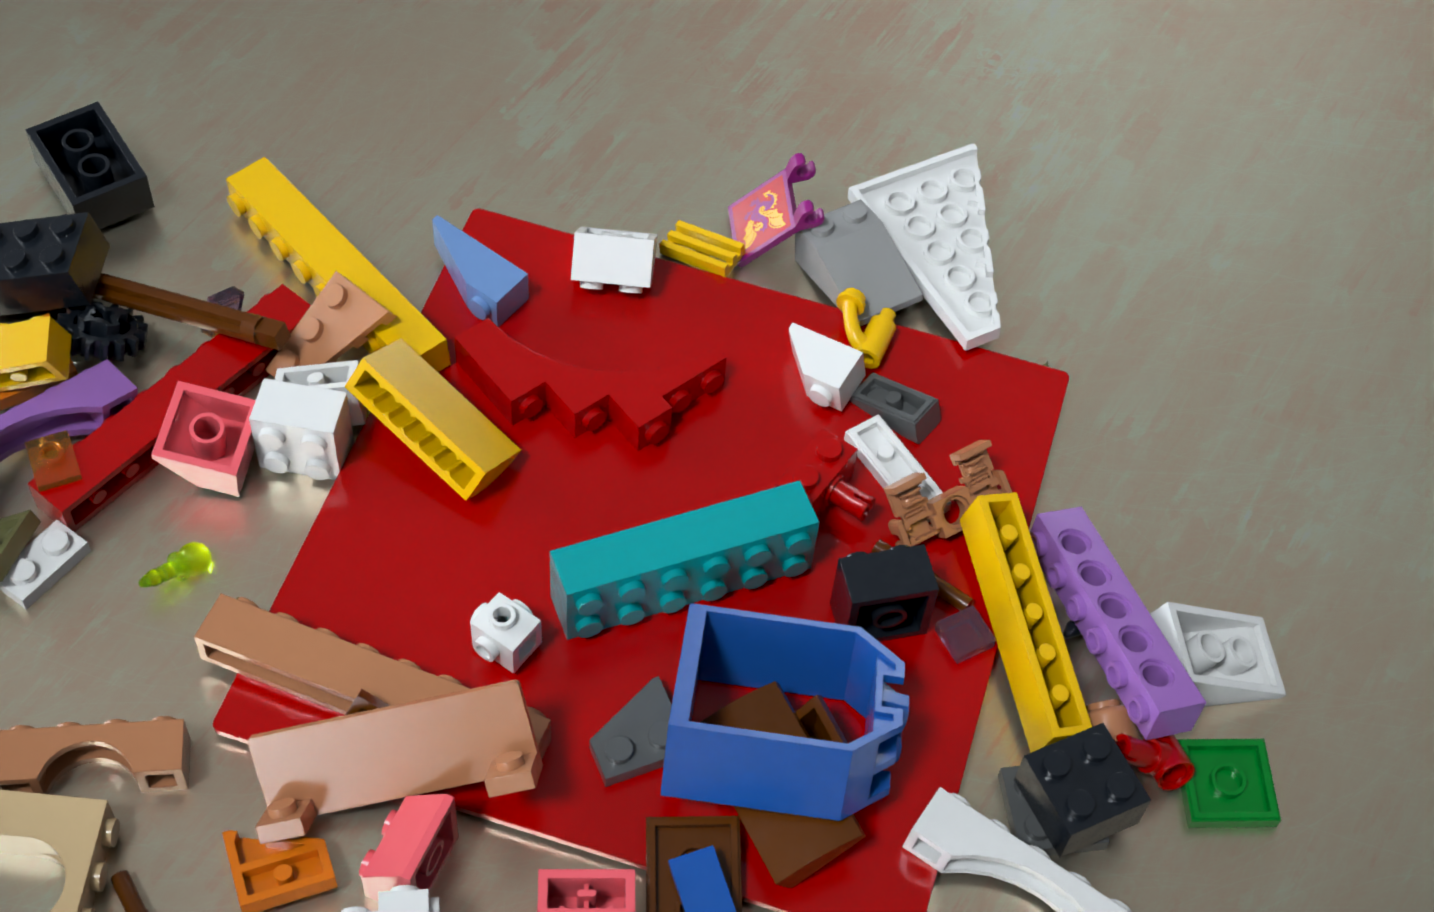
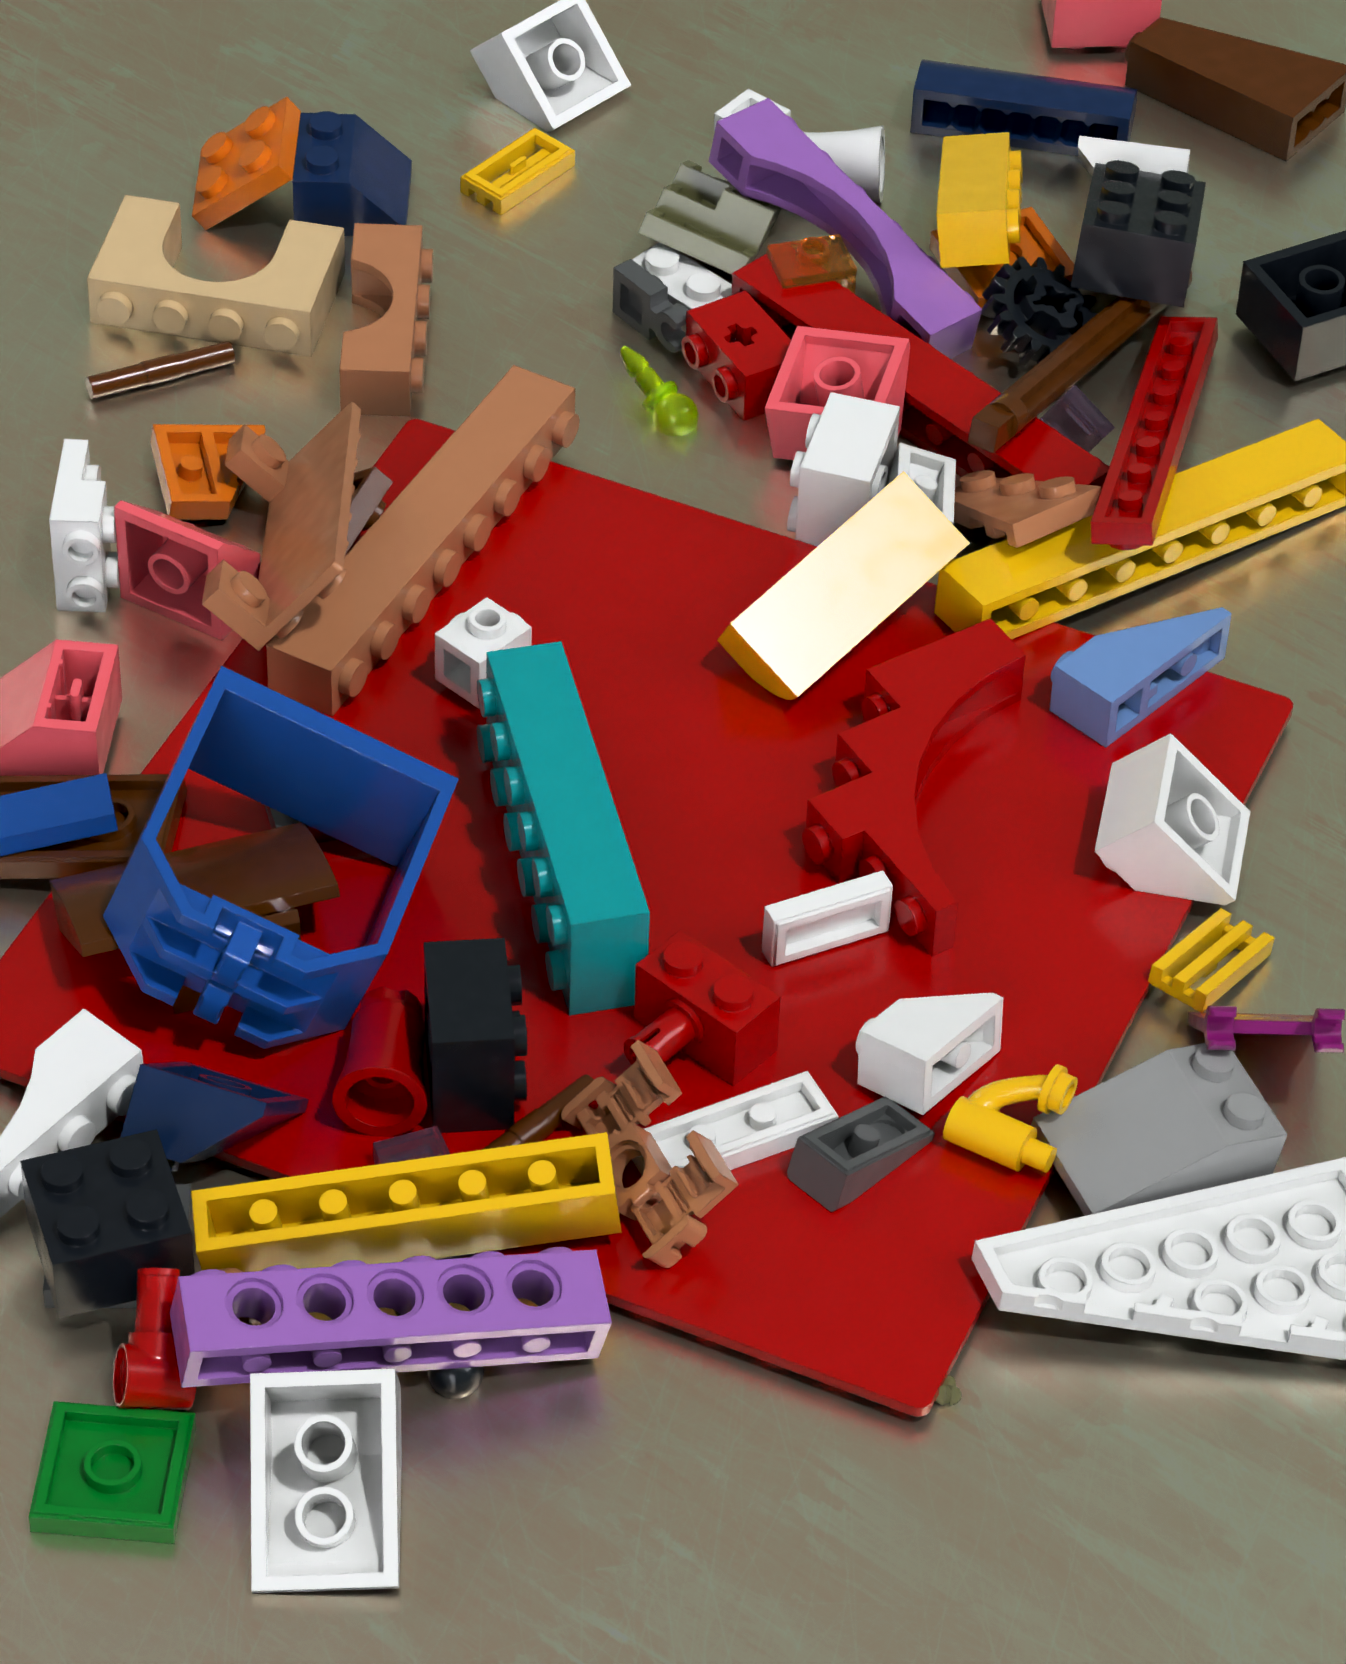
camera: 100 degrees right, 10 degrees down
none -> dark blue slope [120,1061,309,1171]
none -> red plant [332,986,427,1137]
none -> dark grey plate [612,259,689,353]
none -> red brick [681,290,791,421]
none -> white tile [762,870,893,967]
none -> red plate [1091,316,1218,550]

